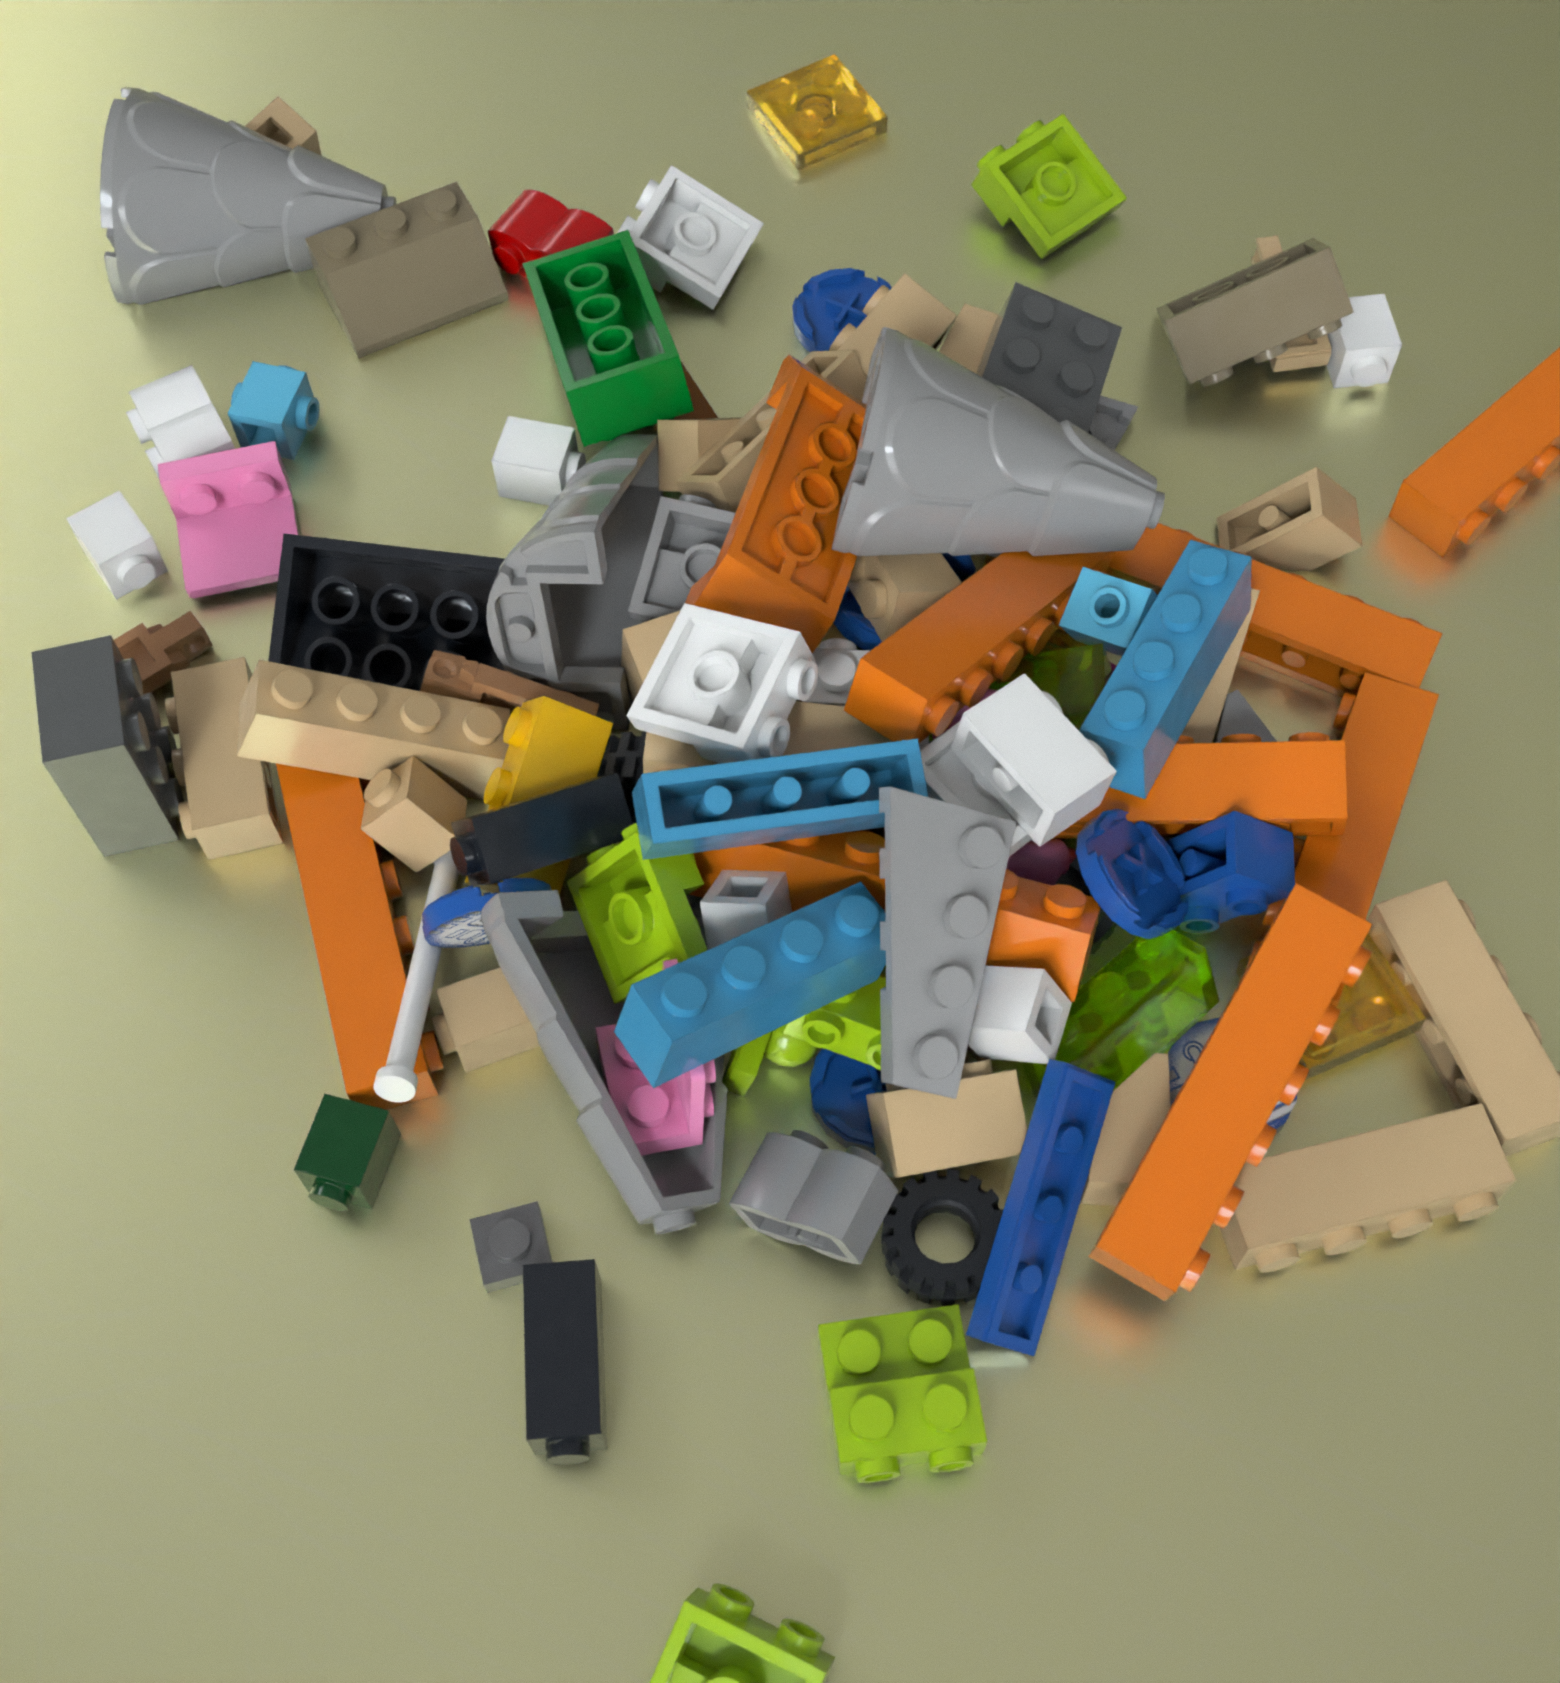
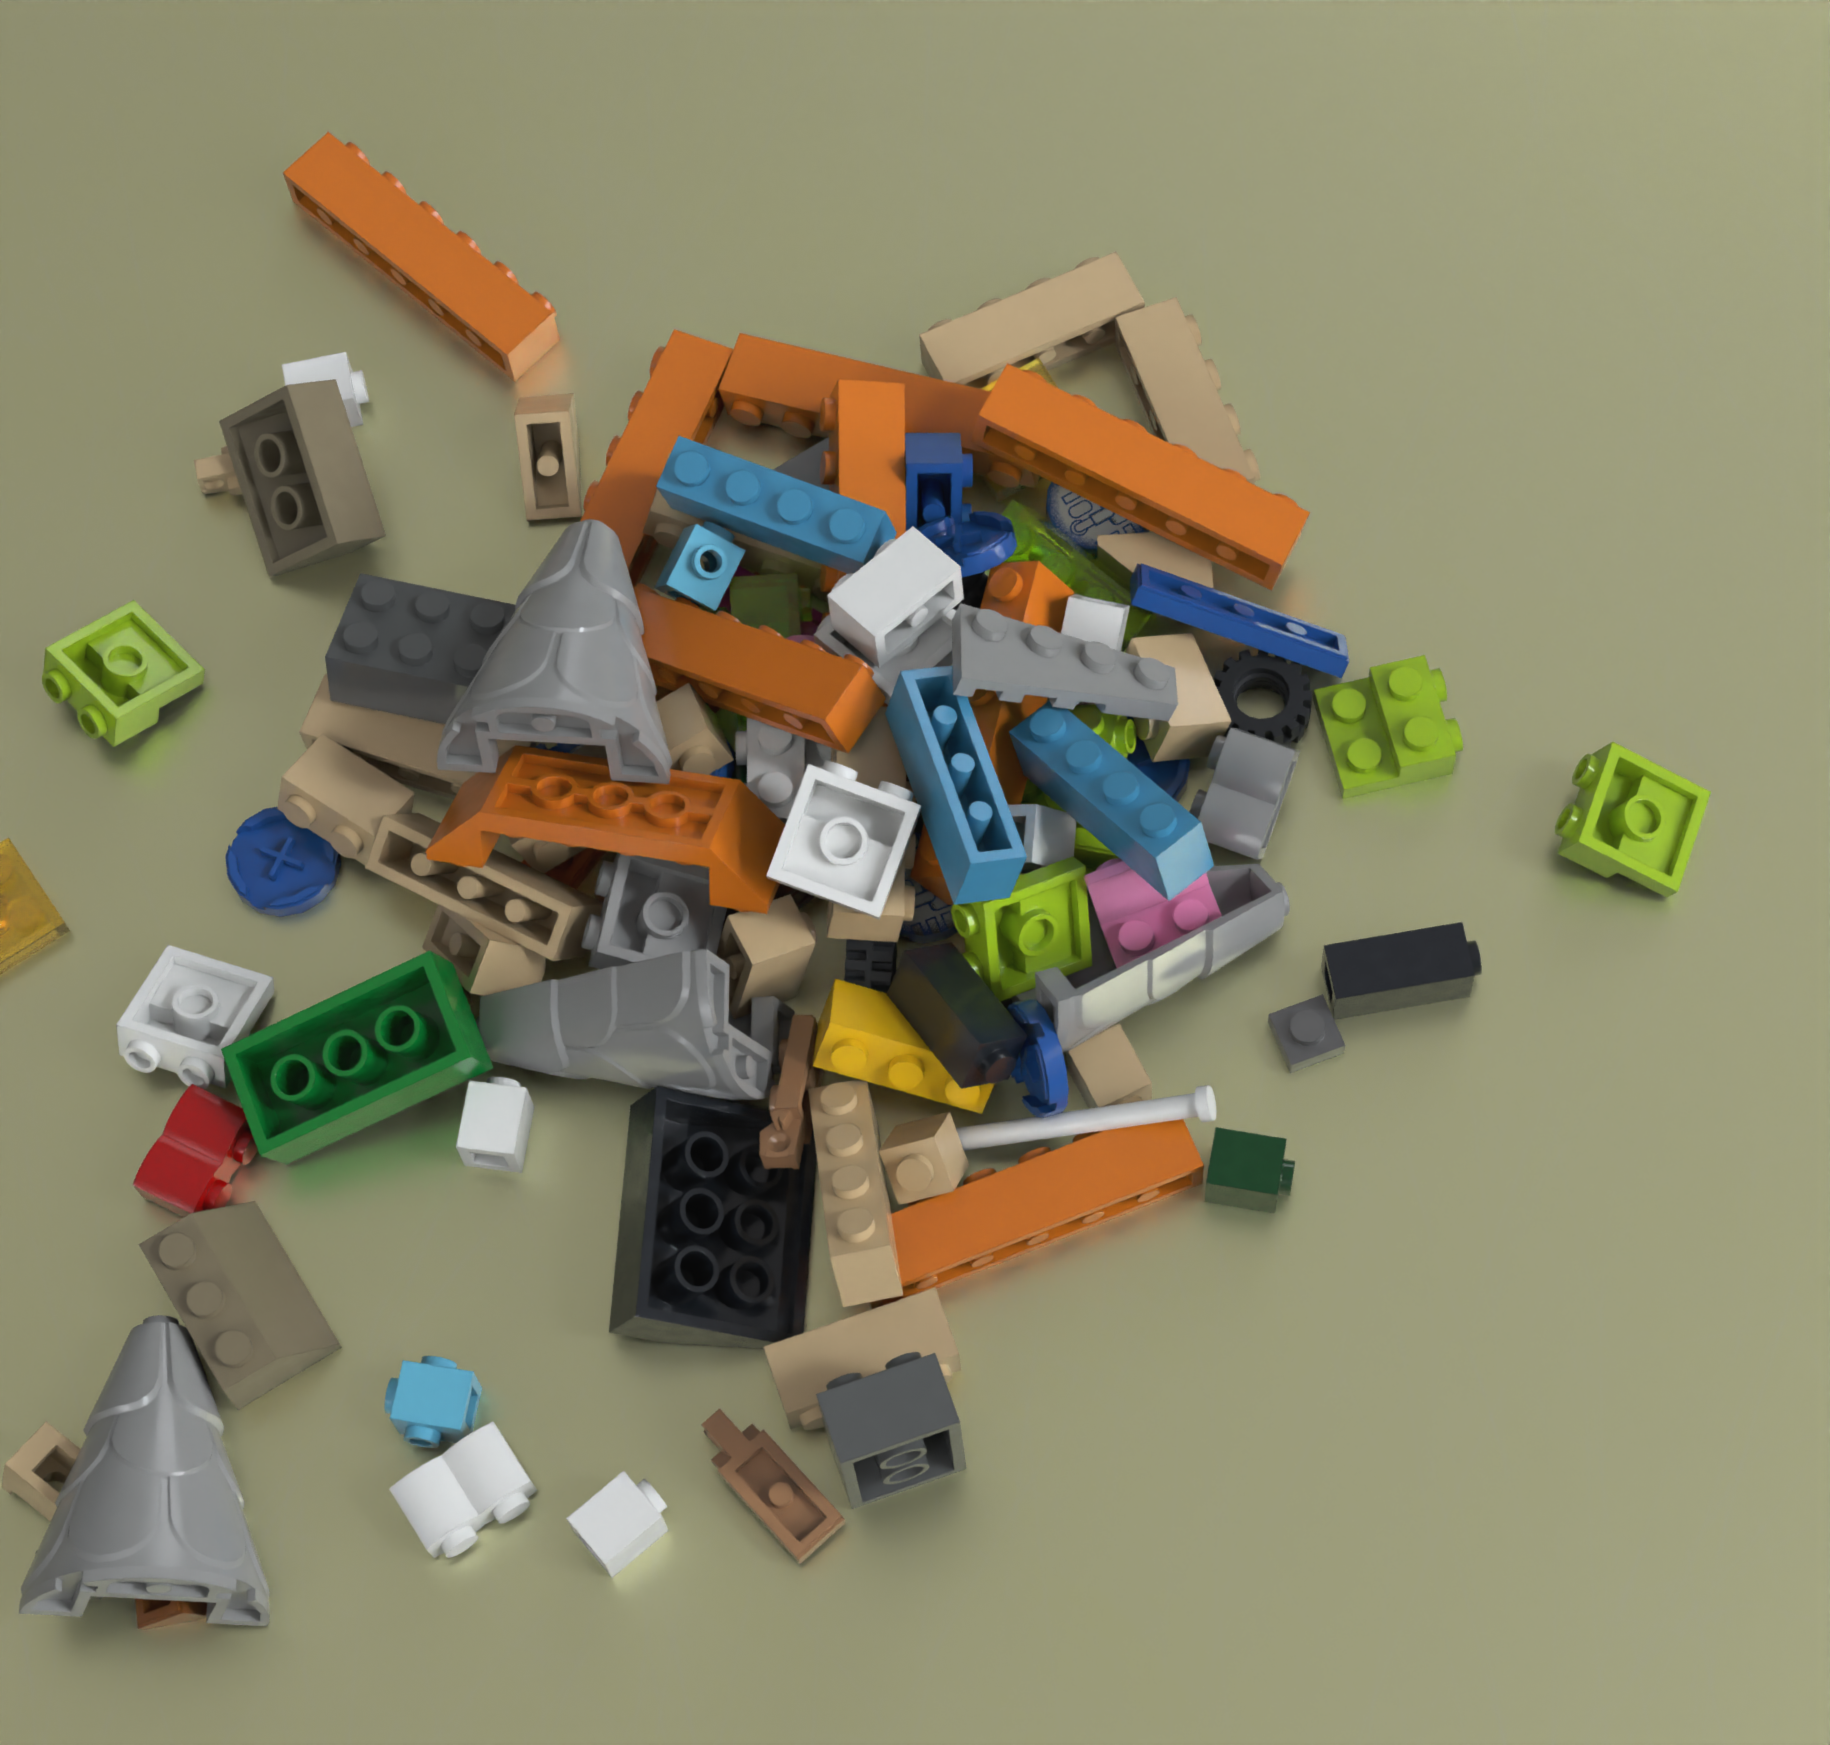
camera: 90 degrees left, 5 degrees up
bright pink bracket [157,441,299,599] -> none

